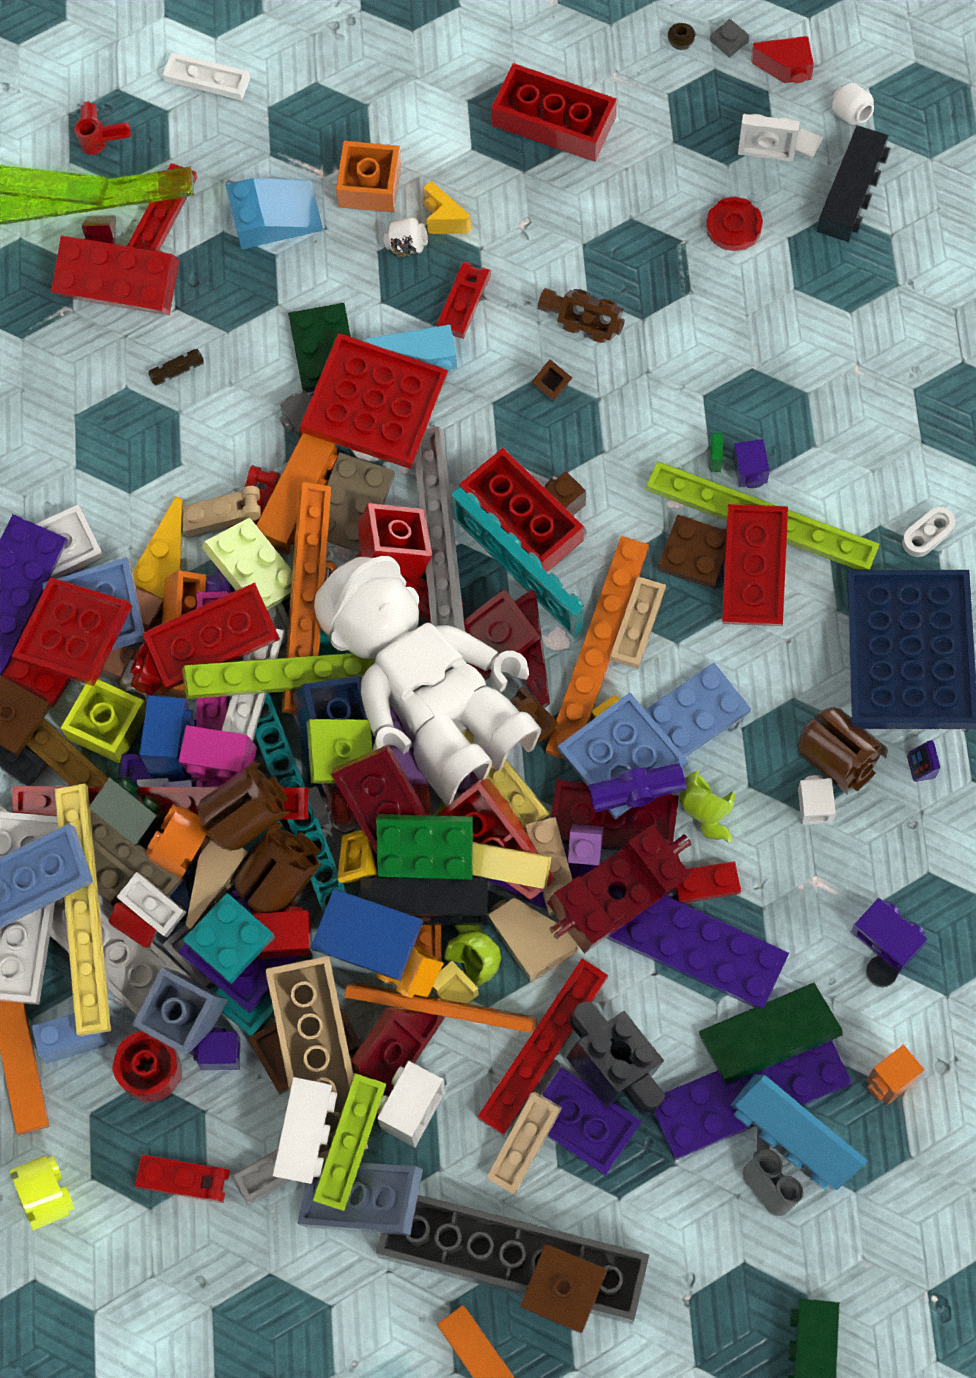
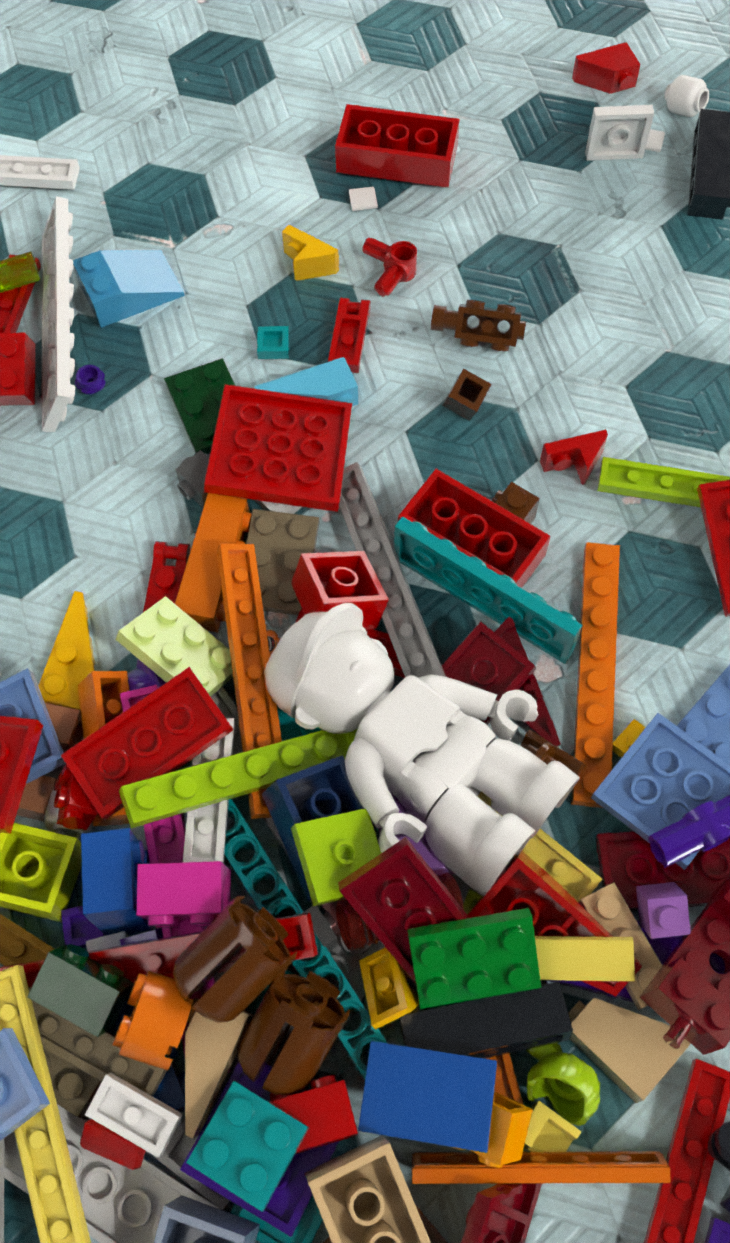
camera: 15 degrees left, 5 degrees down
dark brown axle [148,349,204,386] -> none
tan plate [182,486,261,537] -> none
orange brick [336,141,402,213] -> none
white head [384,218,428,258] -> none
tan plate [610,577,666,669] -> none
reddish brown plate [658,515,727,589] -> none
dark brown plate [668,23,695,50] -> none
red tile [706,197,763,251] -> none
green tile [709,433,723,472] -> none
dark grey plate [710,19,750,58] -> none
dark purple brick [733,439,770,489] -> none
none -> white plate [42,196,75,432]
none -> dark purple plate [75,365,106,395]
none -> teal plate [257,326,289,359]
none -> white piece [349,187,378,211]
none -> red axle [362,238,417,297]
none -> red slope [540,429,608,485]

